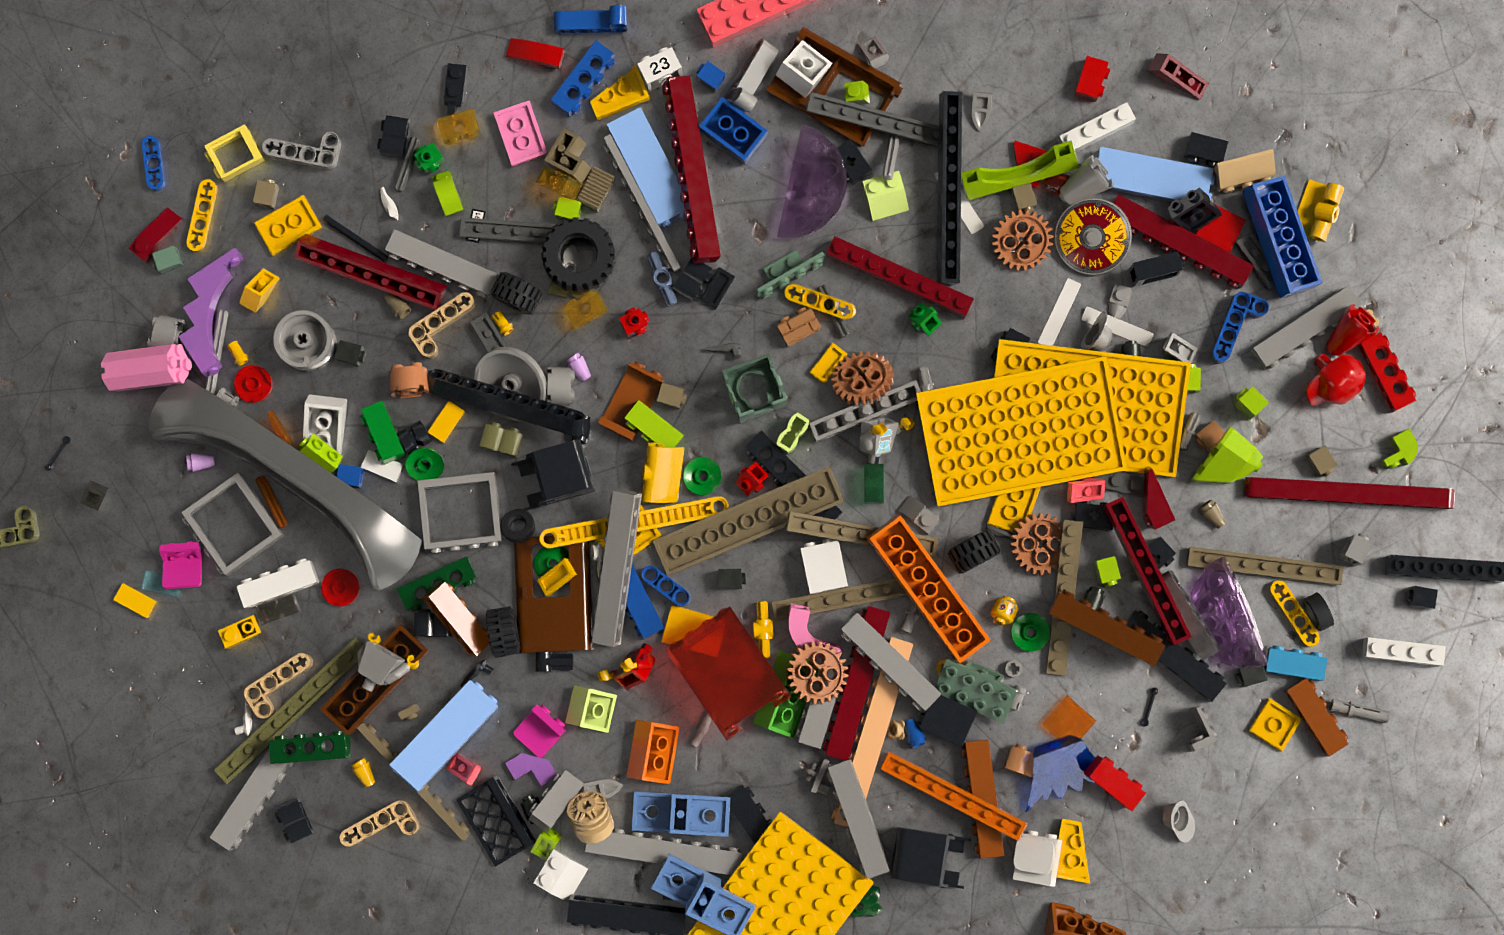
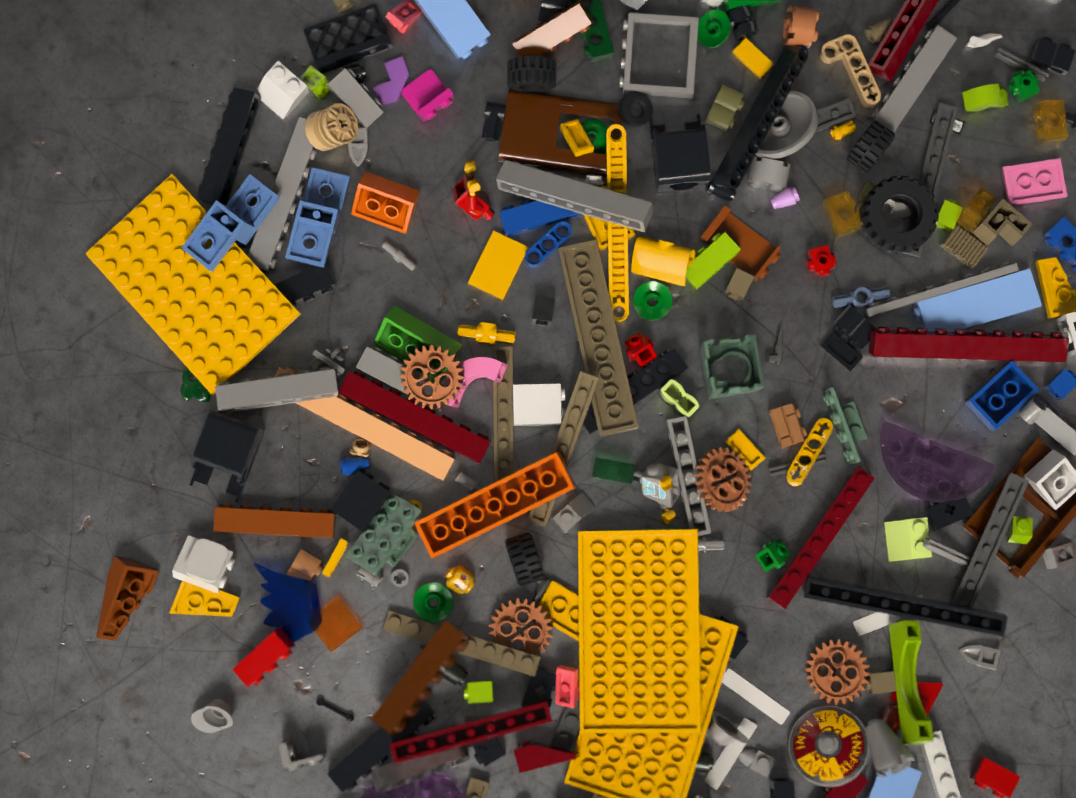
camera: 90 degrees right, 0 degrees up
black bar [460,659,494,687] -> none
yellowish green slope [565,685,617,733] -> none
clear red windscreen [665,606,791,741] -> none
light grey brick [841,613,941,711] -> none
orange plate [881,752,1028,841] -> none
none -> yellow tile [322,538,349,577]

